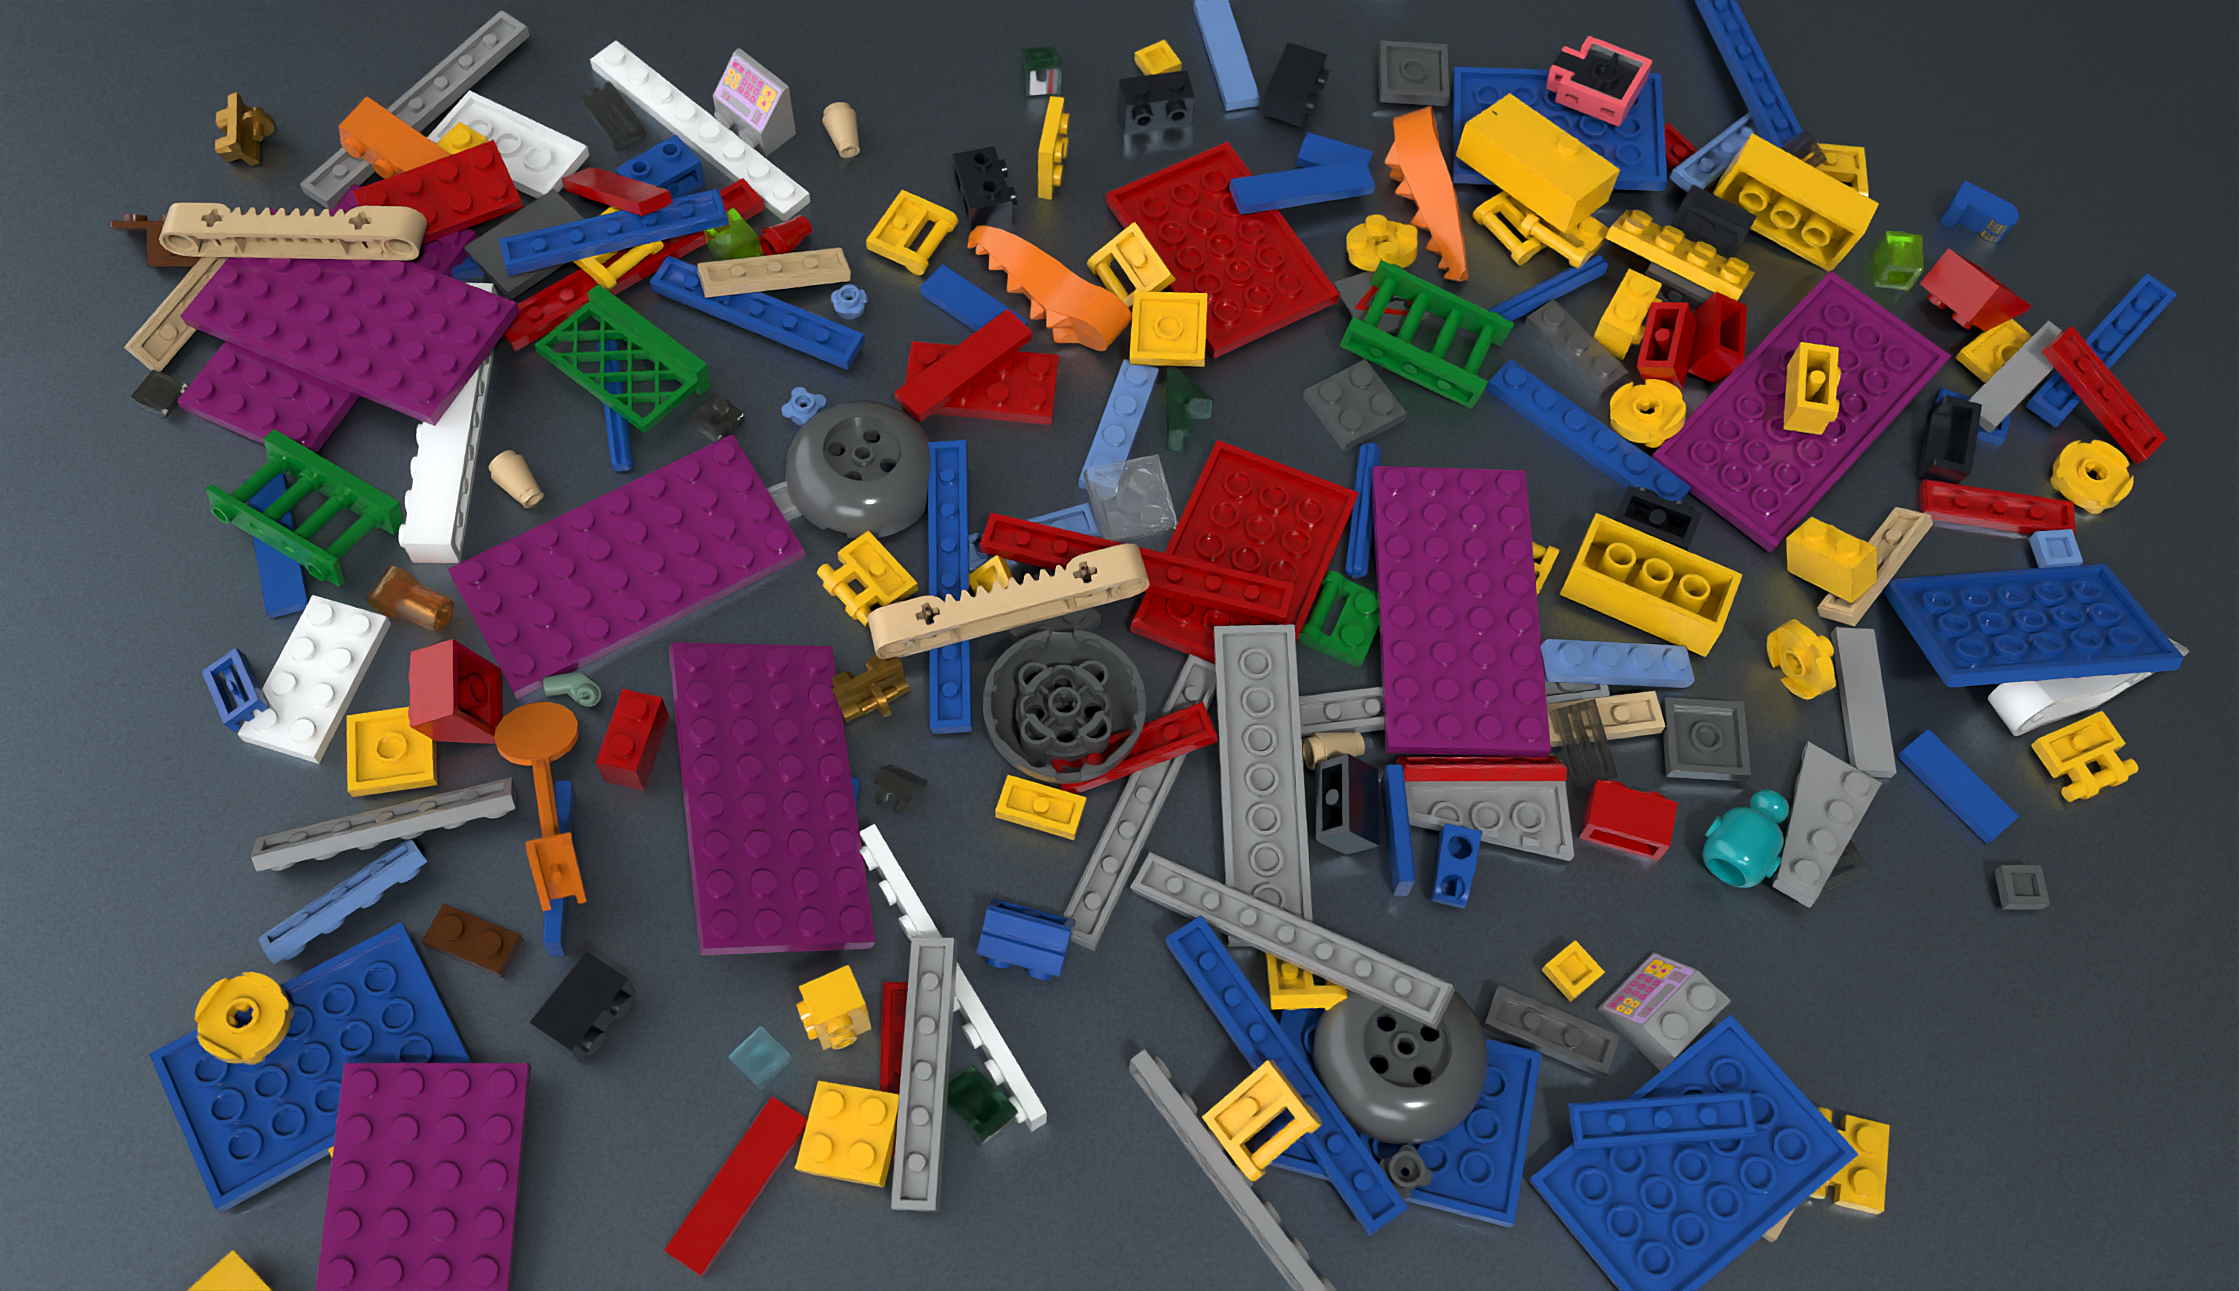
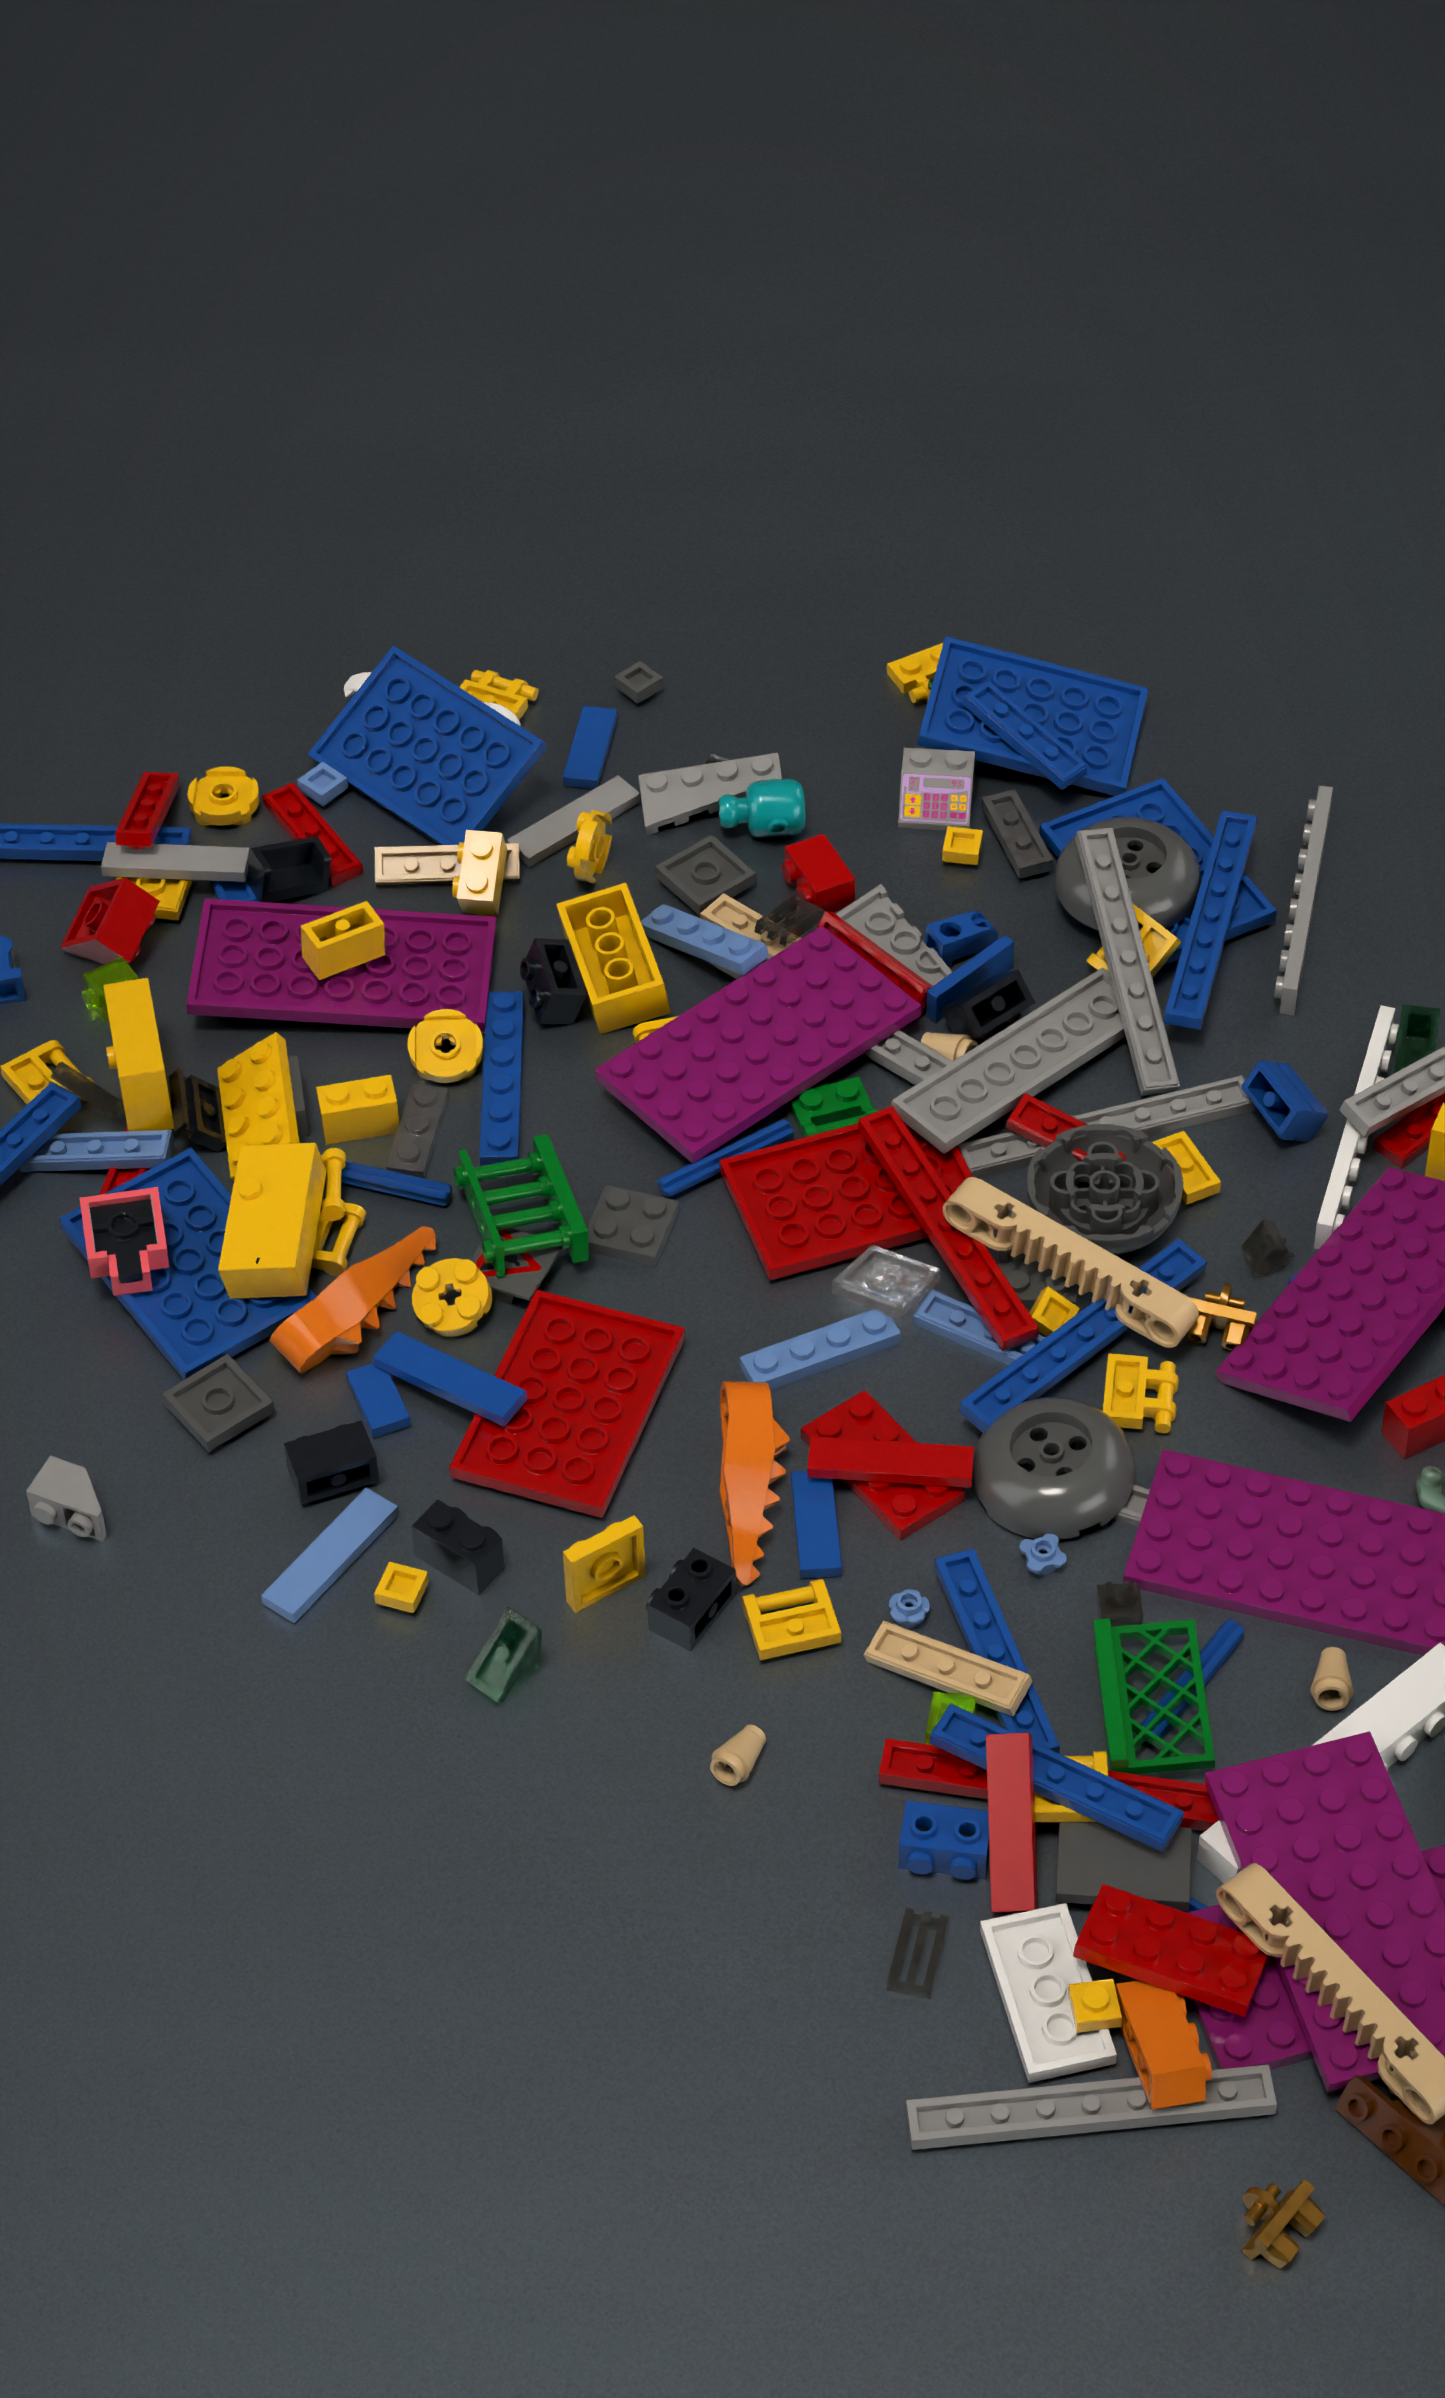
camera: 125 degrees left, 15 degrees down
white plate [590,41,811,222] -> none
light grey slope [713,48,796,158] -> none
red cone [758,215,812,256] -> none
yellow plate [1087,222,1176,315] -> none
yellow plate [1130,291,1208,367] -> none
clear green slope [1165,367,1213,450] -> none
yellow plate [1202,1060,1322,1182] -> none
dark grey plate [1379,1145,1432,1200] -> none
red brick [1637,302,1698,390] -> none
red piece [1687,291,1747,385] -> none

